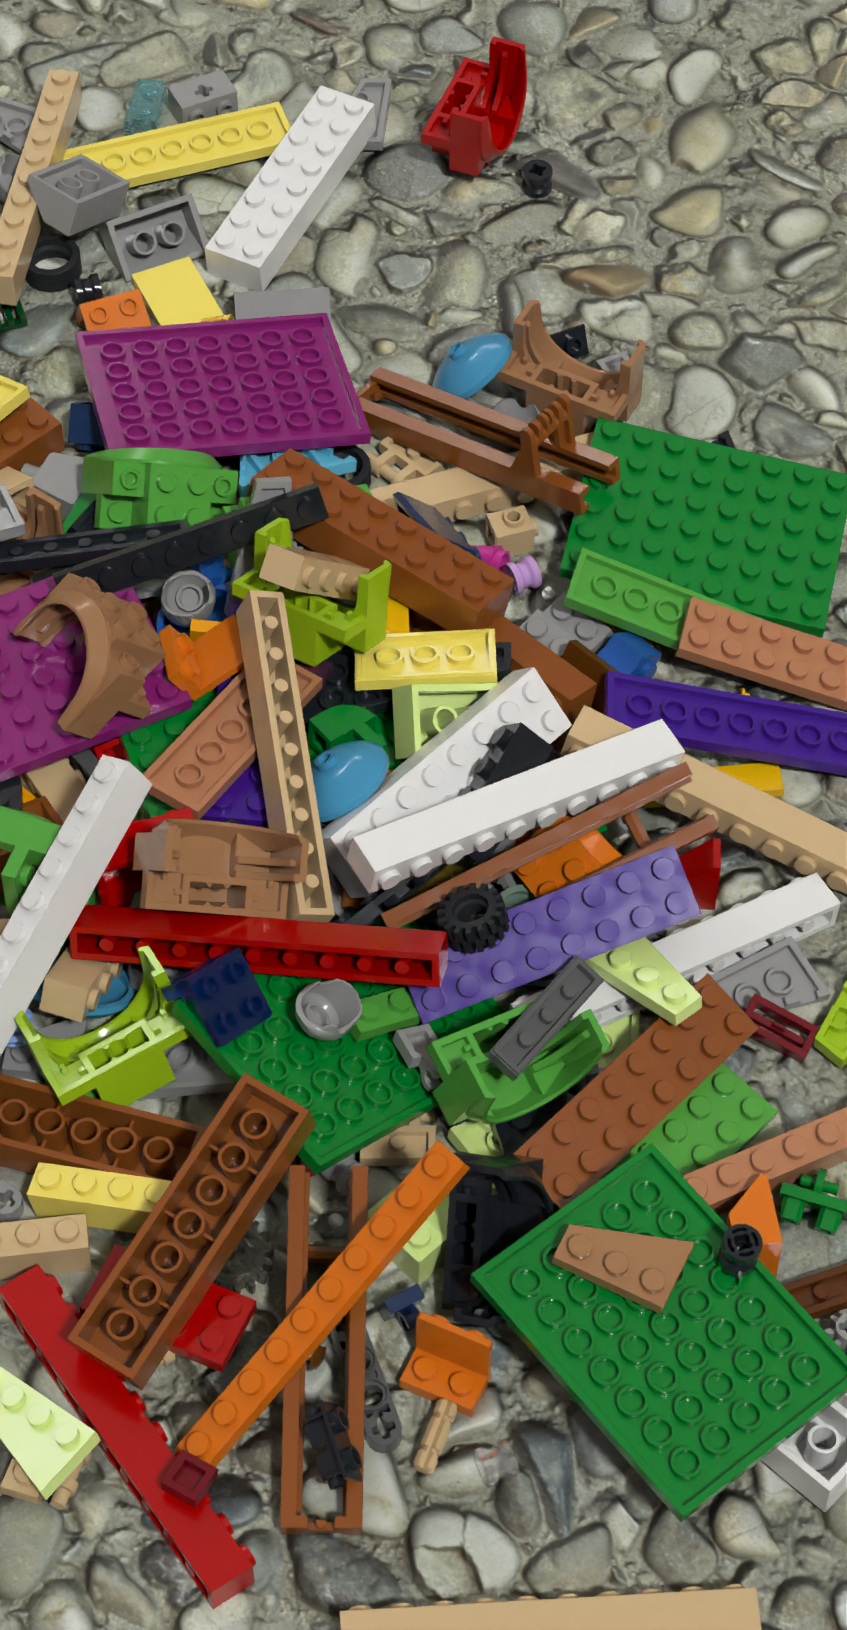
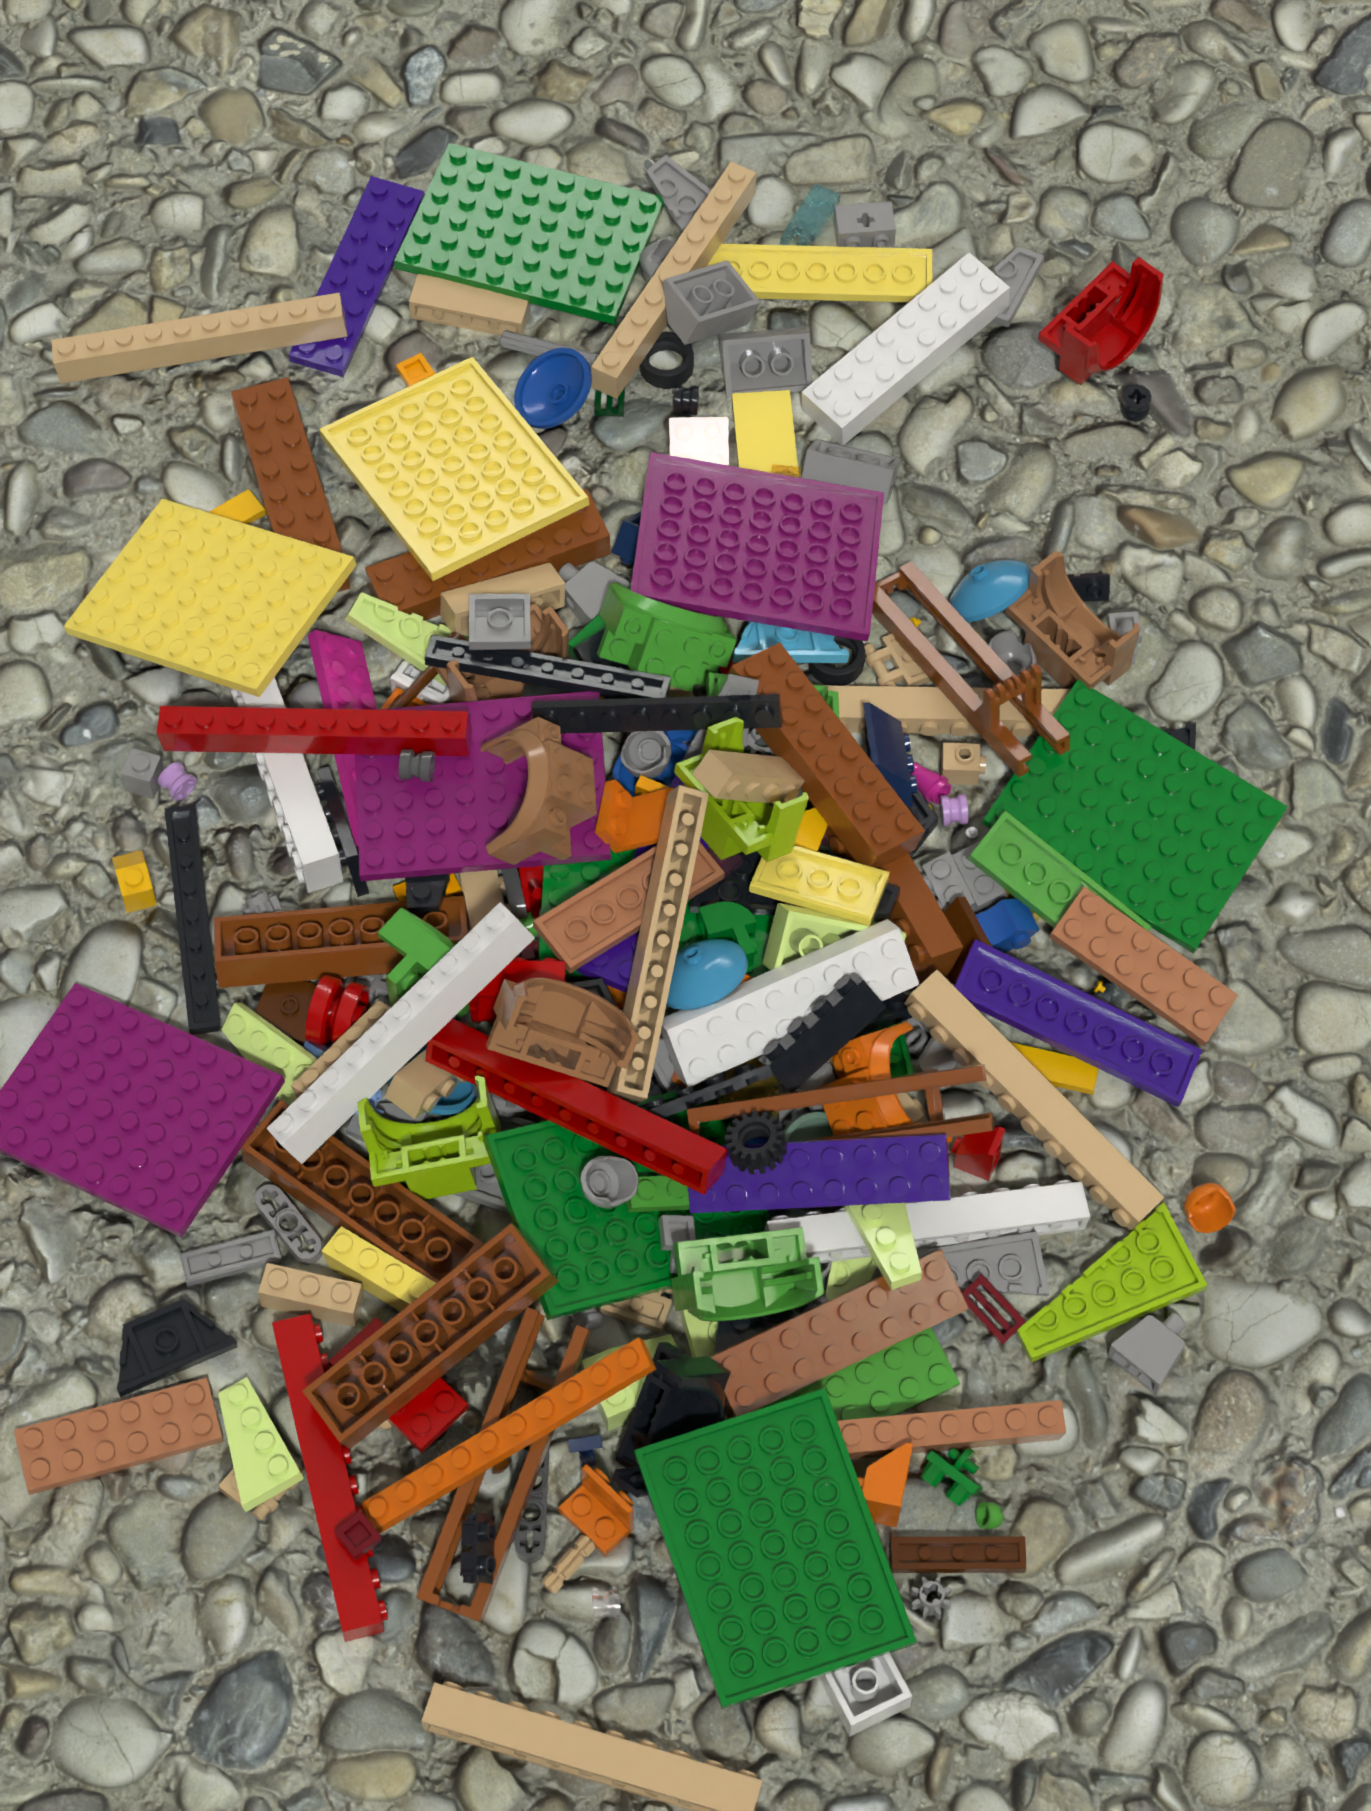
camera: 20 degrees right, 10 degrees up
clear blue bracket [160,947,272,1048] -> none
white brick [346,719,685,893] -> none
dark grey tile [485,955,604,1081] -> none
medium nougat wing [552,1224,695,1314] -> none
black wheel [717,1224,763,1277] -> none

